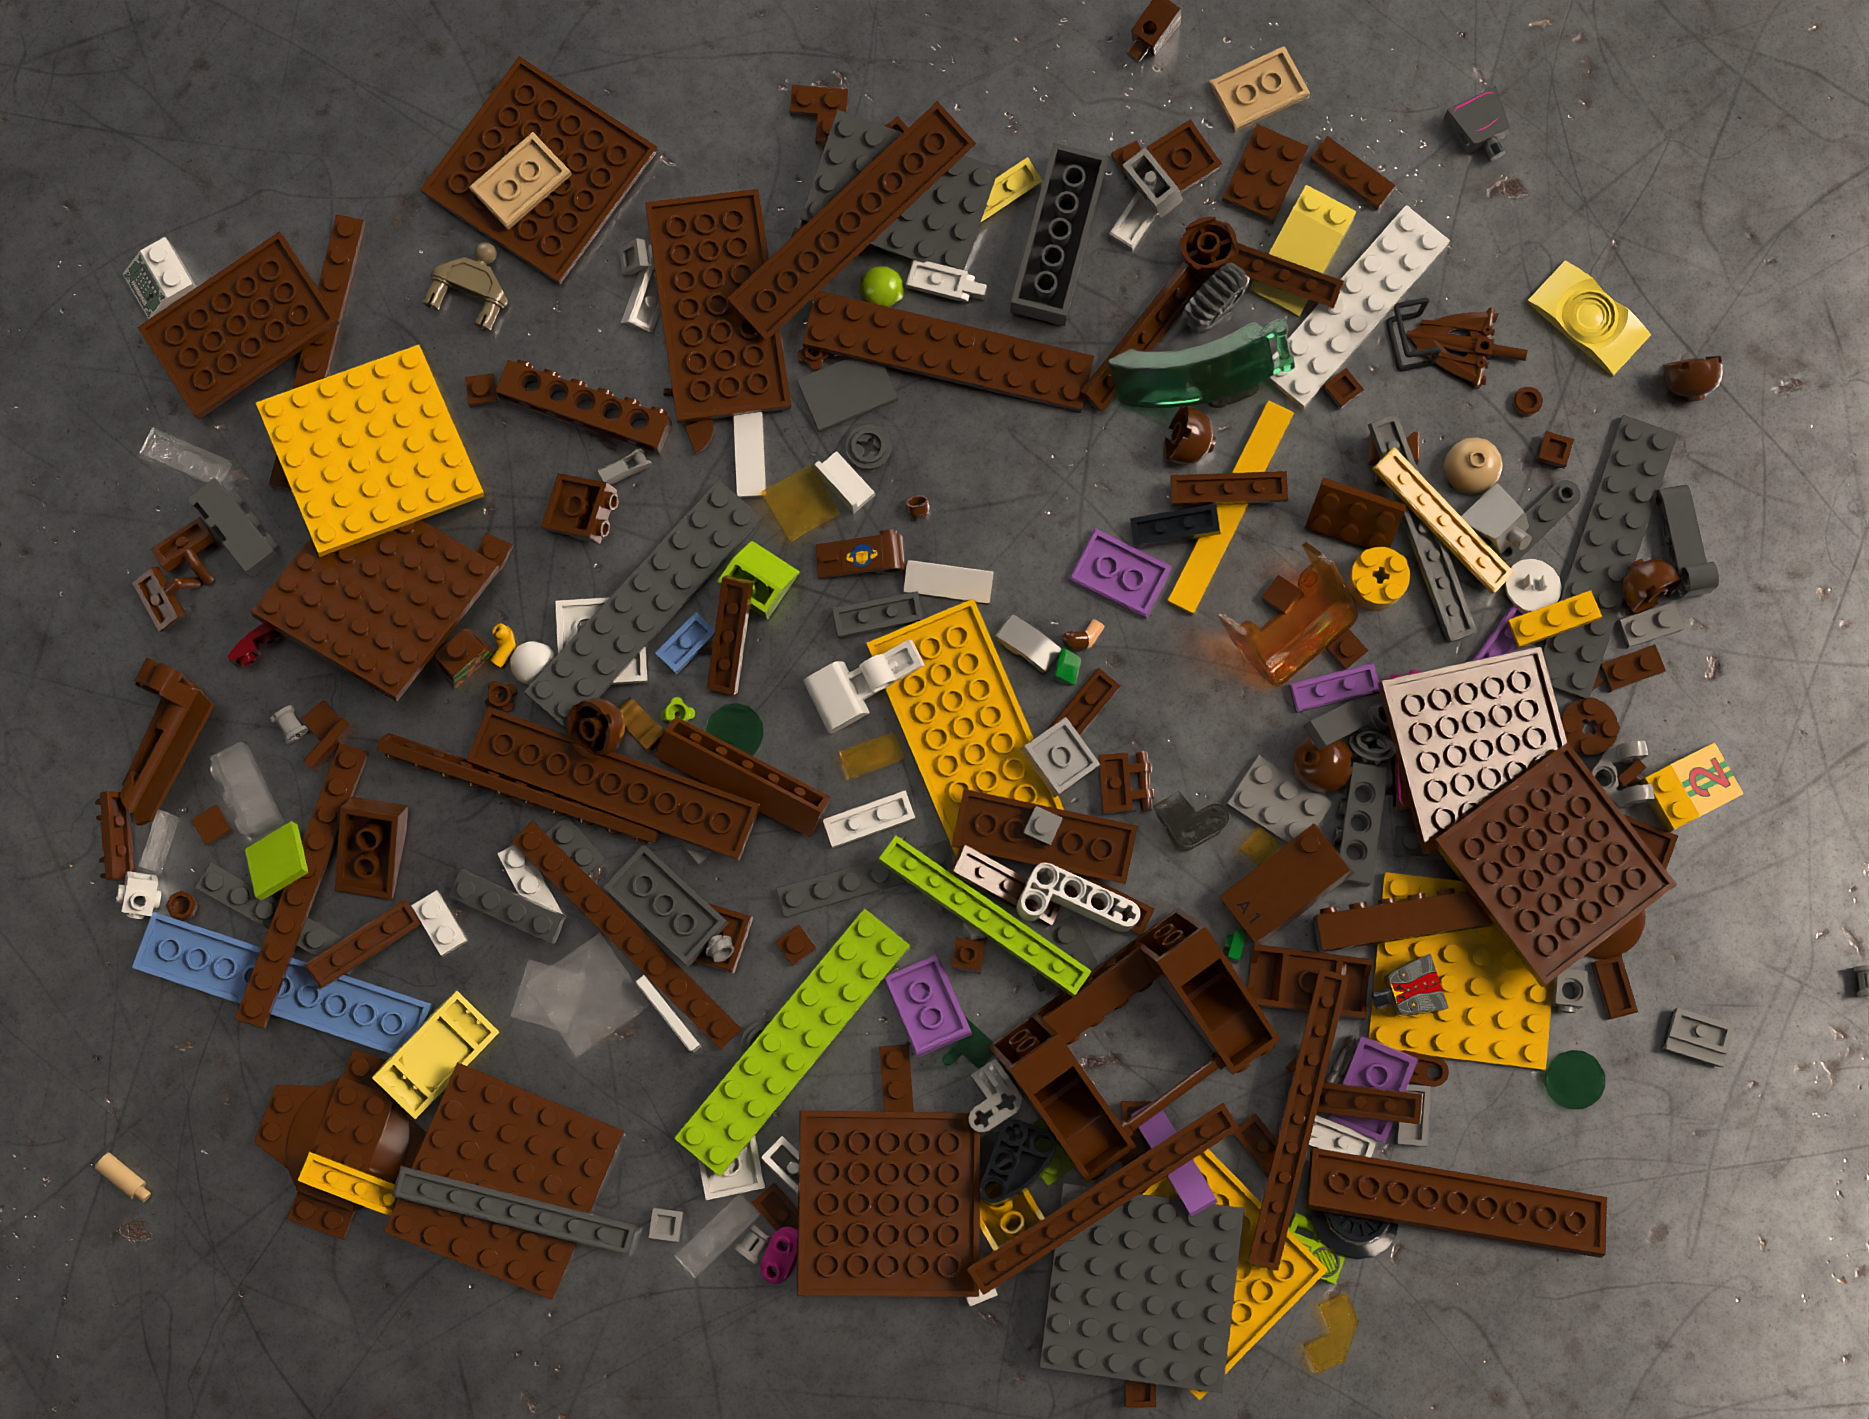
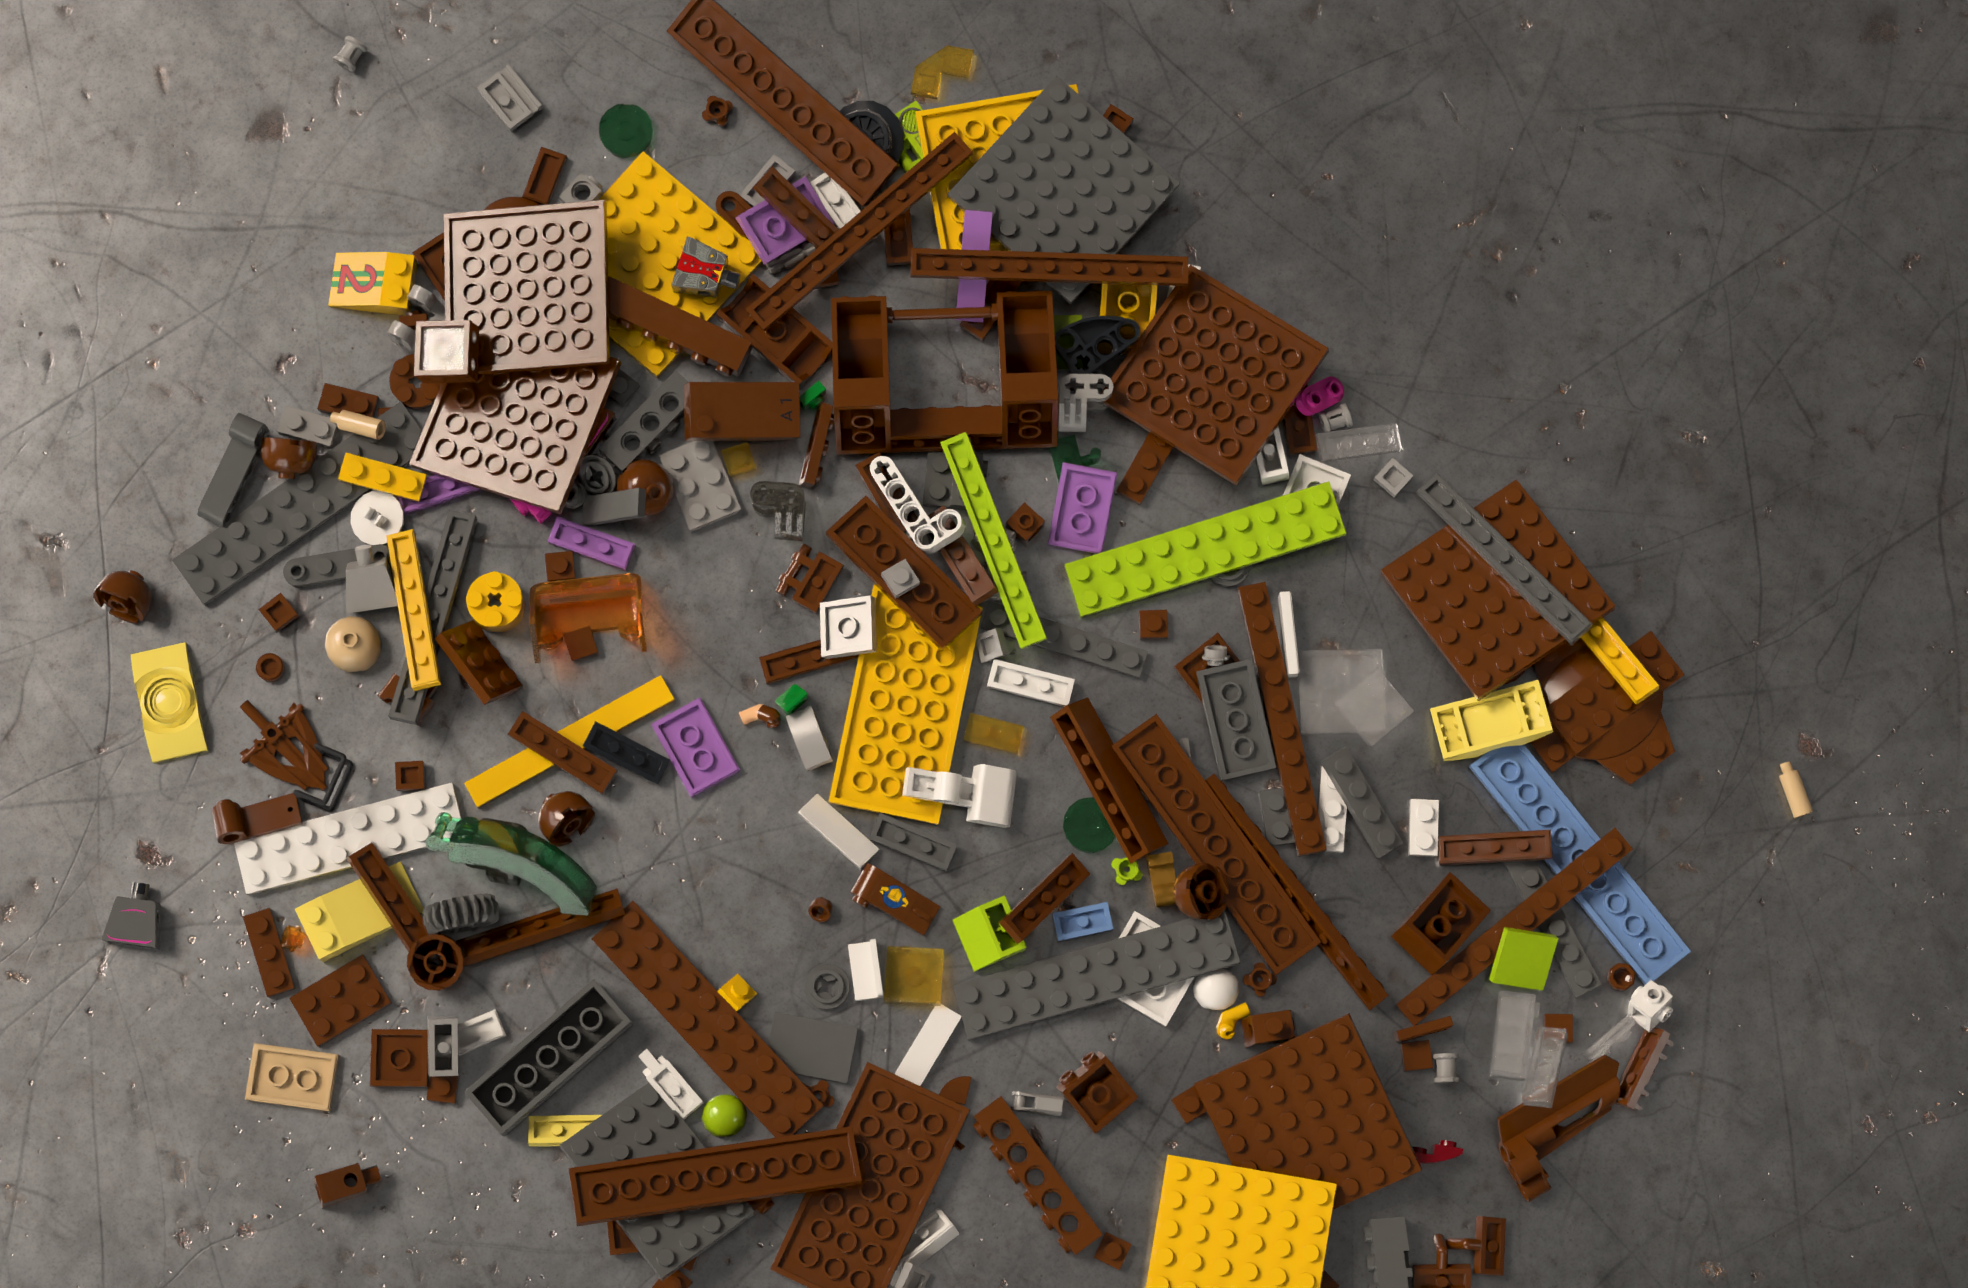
camera: 150 degrees left, 0 degrees up
none -> reddish brown door [212,793,303,845]
none -> clear orange plate [281,925,305,952]
none -> tan cylinder [330,410,386,440]
none -> piece [414,320,480,383]
none -> reddish brown plate [702,96,733,126]
none -> yellow plate [717,973,757,1012]
none -> reddish brown plate [798,403,834,489]
none -> light grey plate [976,628,1009,663]
none -> clear plate [1522,1027,1568,1108]

